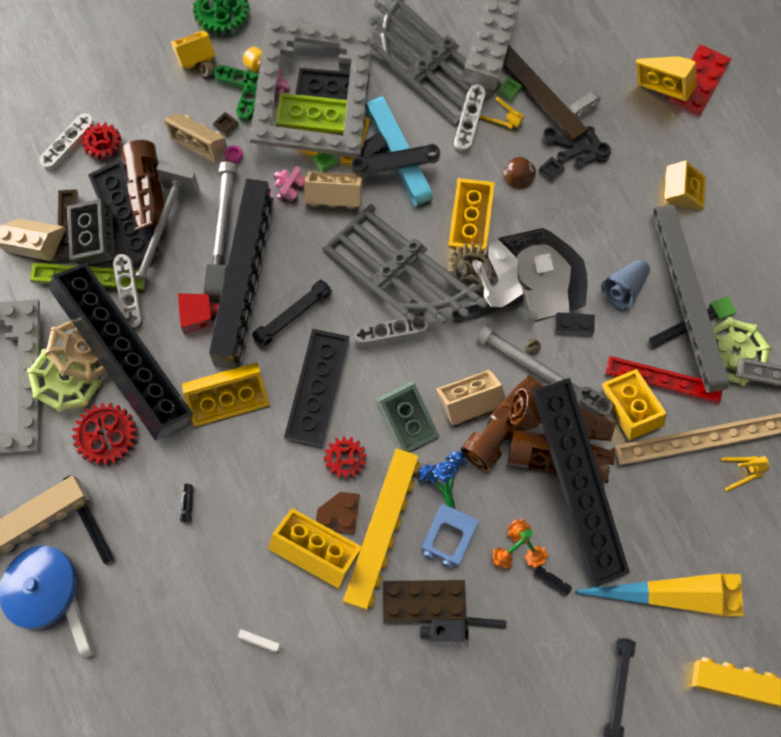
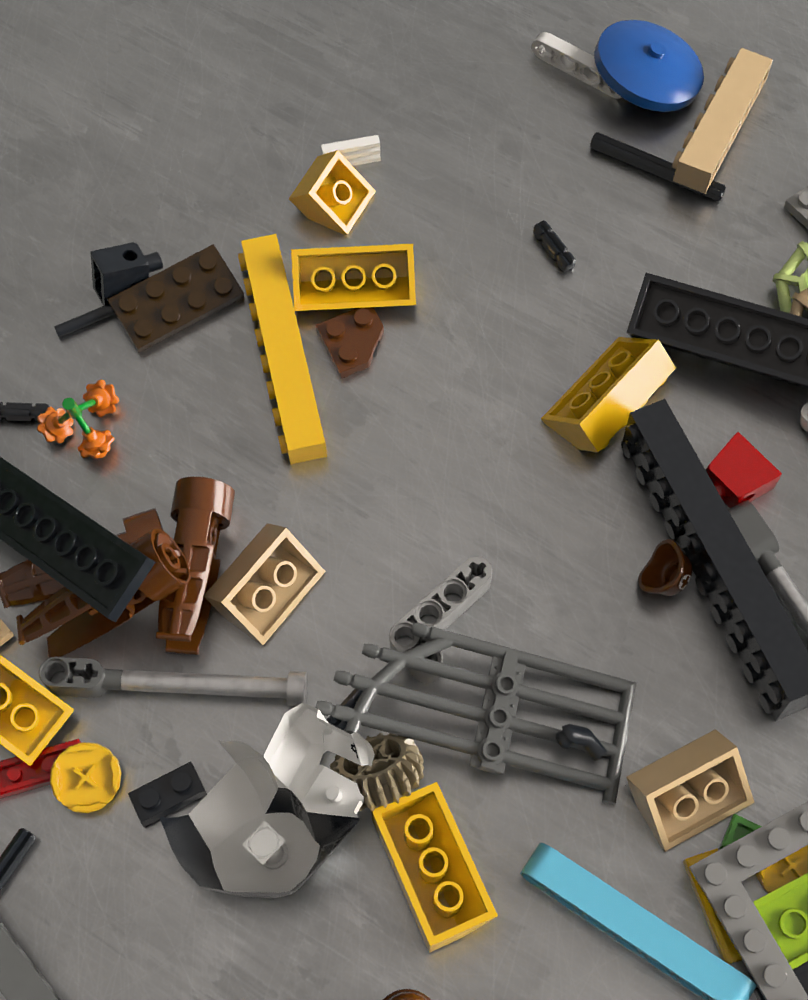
camera: 150 degrees right, 5 degrees down
red gear [72,403,138,466] -> none
black piece [252,279,332,347] -> none
bright pink hips [274,166,306,202] -> none
black plate [284,328,350,447] -> none
red gear [324,436,367,480] -> none
black piece [351,144,441,177] -> none
black rock [360,133,388,157] -> none
sand green slope [376,381,439,452] -> none
blue plant [418,451,468,509] -> none
medium blue window [421,504,479,569] -> none
dark tan hinge [525,339,541,355] -> none
sand blue cone [601,259,650,309] -> none
none -> yellow tile [50,742,122,813]
none -> yellow slope [289,150,375,235]
none -> black arm [556,724,608,762]
none -> reddish brown helmet [638,539,693,596]

